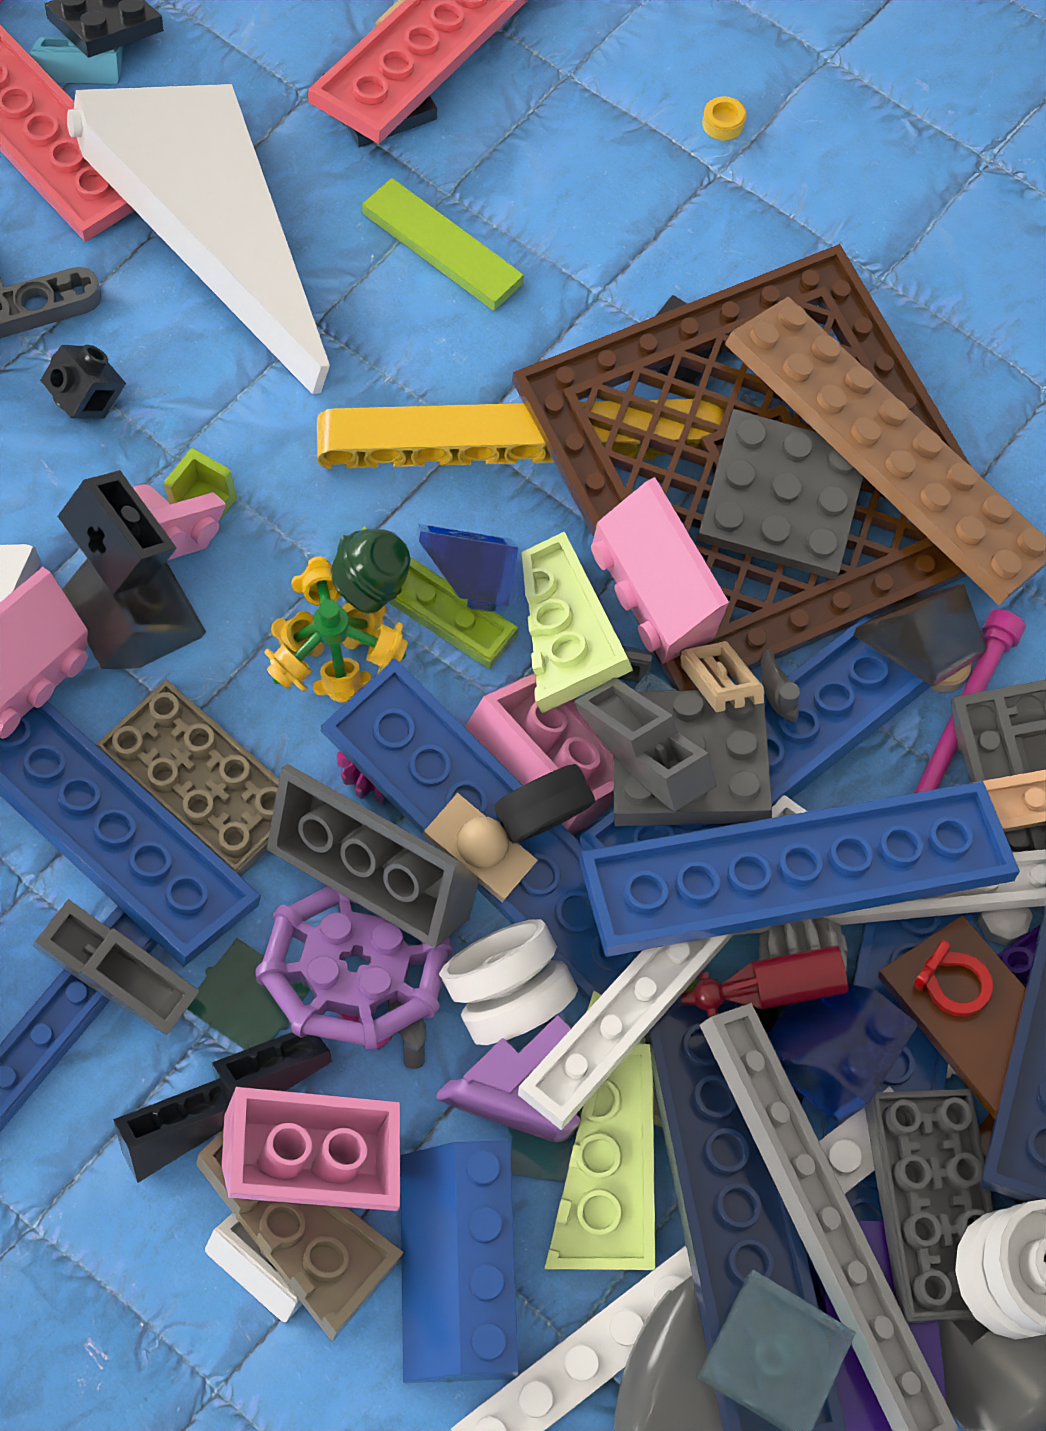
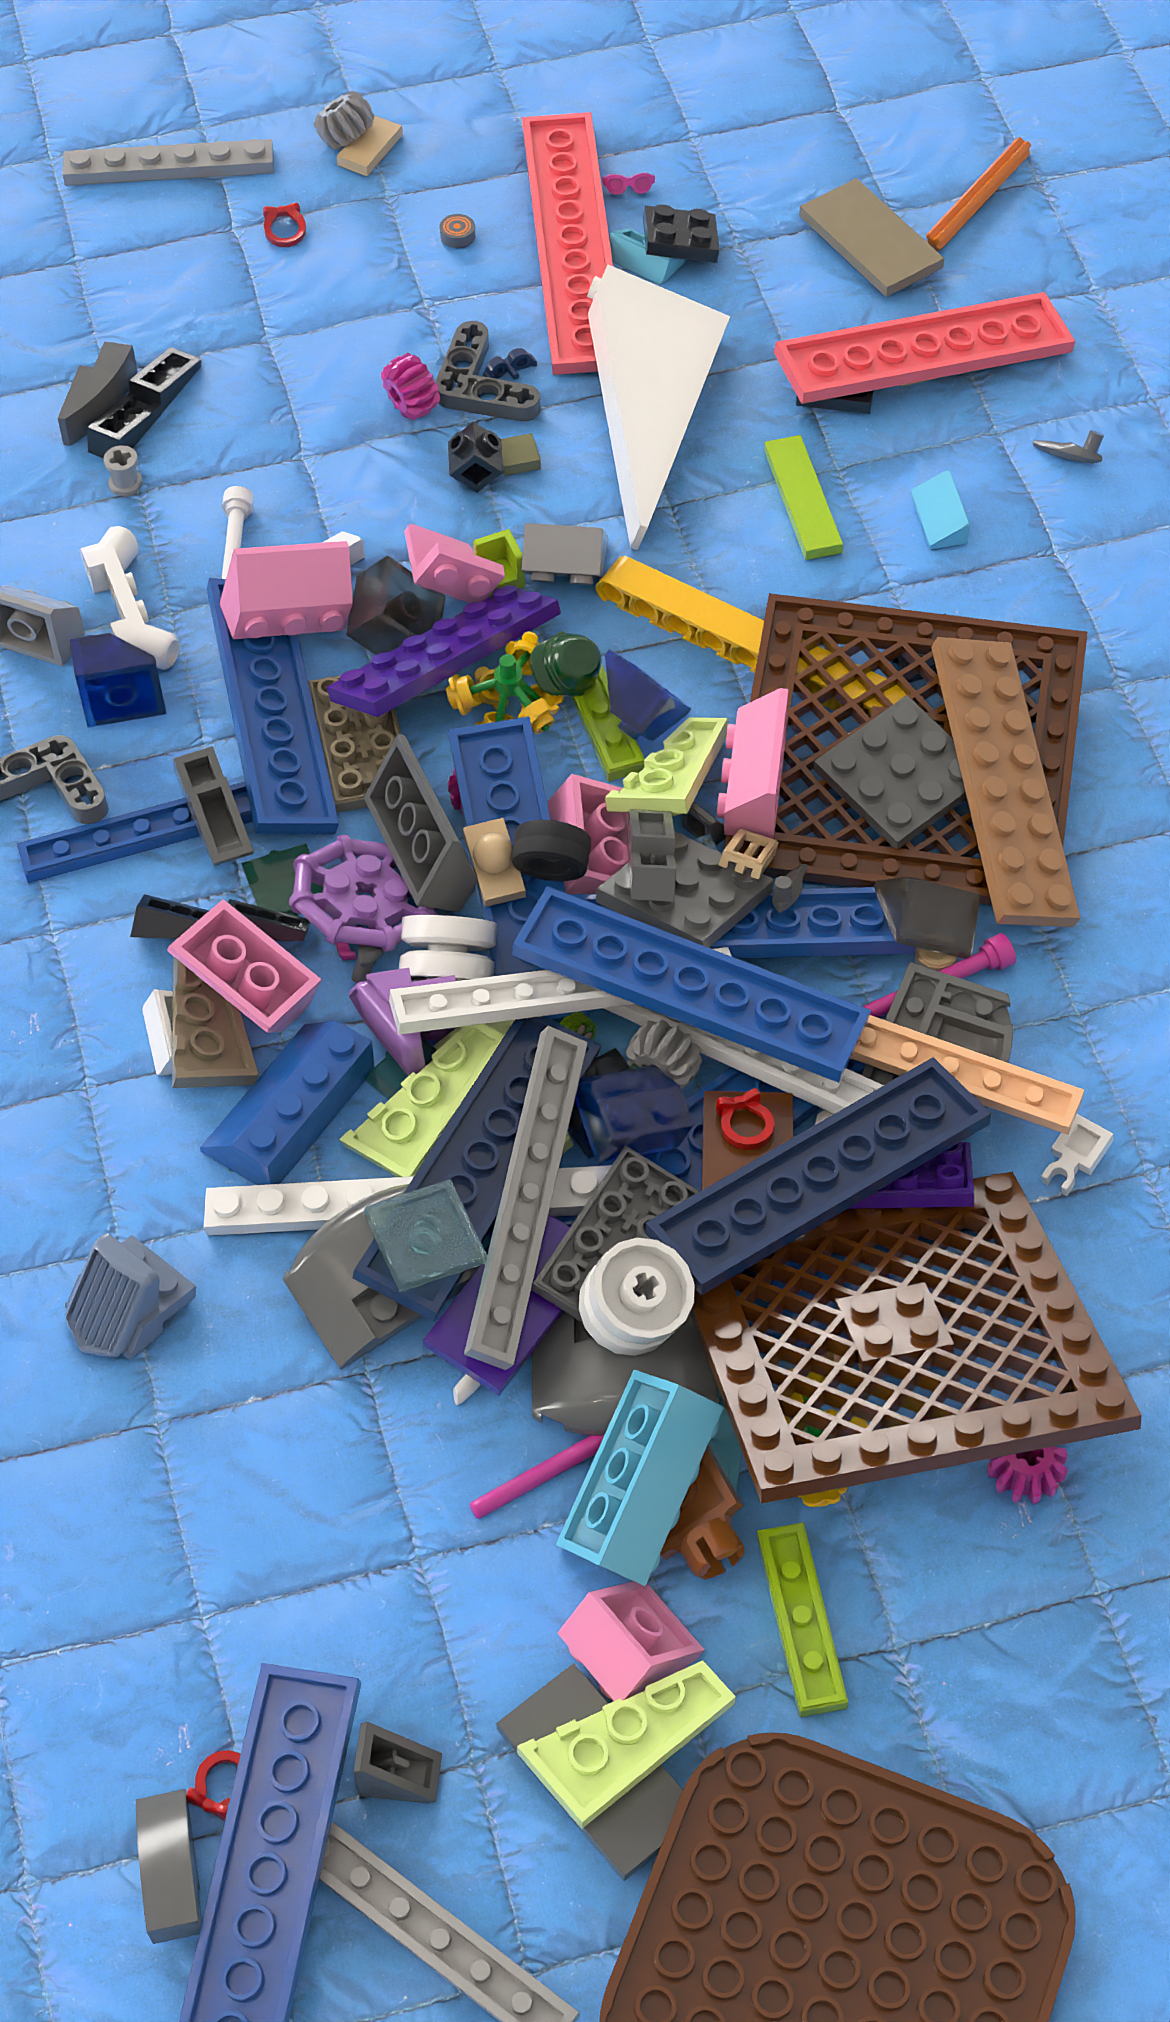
camera: 40 degrees right, 10 degrees down
black brick [57,470,177,595] -> none
dark red wheel [681,945,848,1017] -> none
yellow tile [702,96,746,141] -> none
none -> dark purple plate [326,585,561,717]
none -> dark blue piece [483,348,537,380]
none -> olive tile [501,433,541,476]
none -> light grey slope [522,523,608,585]
none -> medium azure slope [910,470,970,550]
none -> dark grey bar [1033,430,1104,464]

